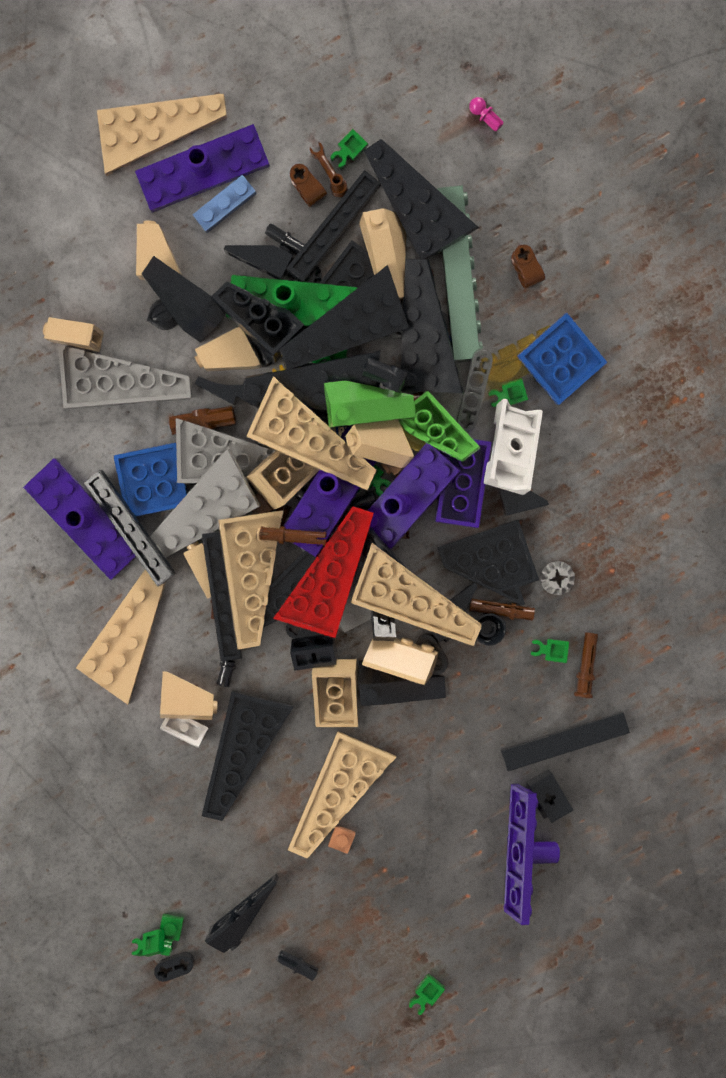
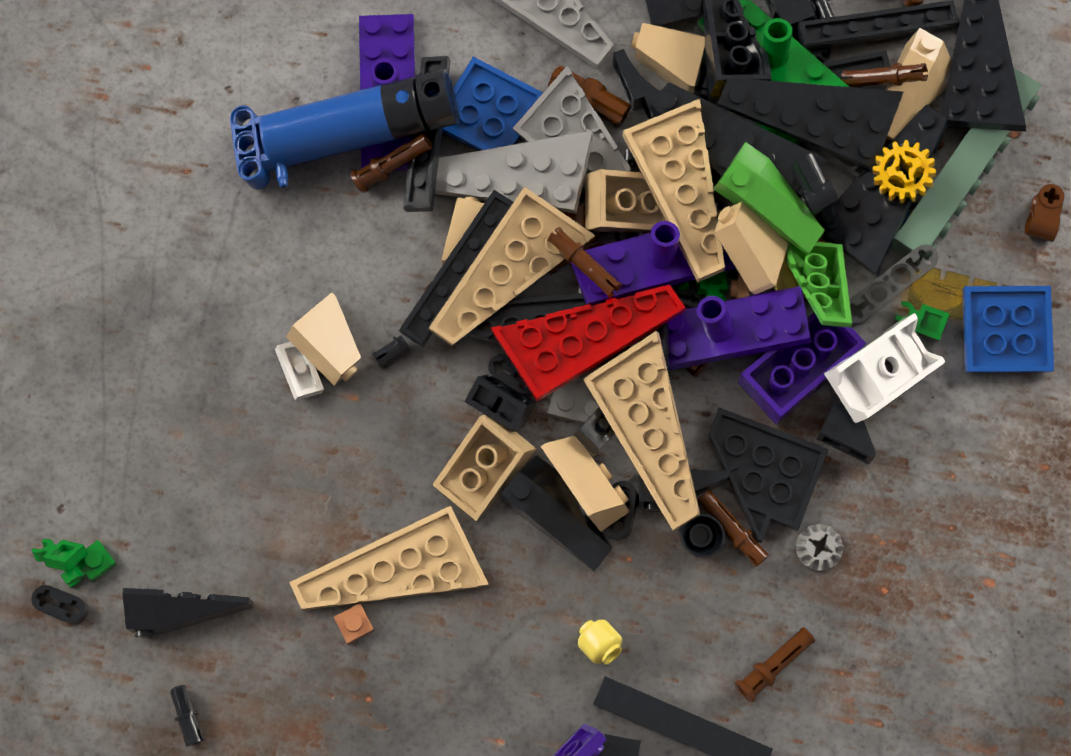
camera: 40 degrees right, 15 degrees down
tan wing [76,570,166,705] -> none
black wing [202,691,294,821] -> none
green plate [531,639,569,663] -> none
none -> blue piece [230,68,459,190]
none -> reddish brown pin [351,133,433,193]
none -> light yellow head [578,619,622,665]
none -> reddish brown pin [842,63,928,87]
none -> yellow gear [873,140,936,203]

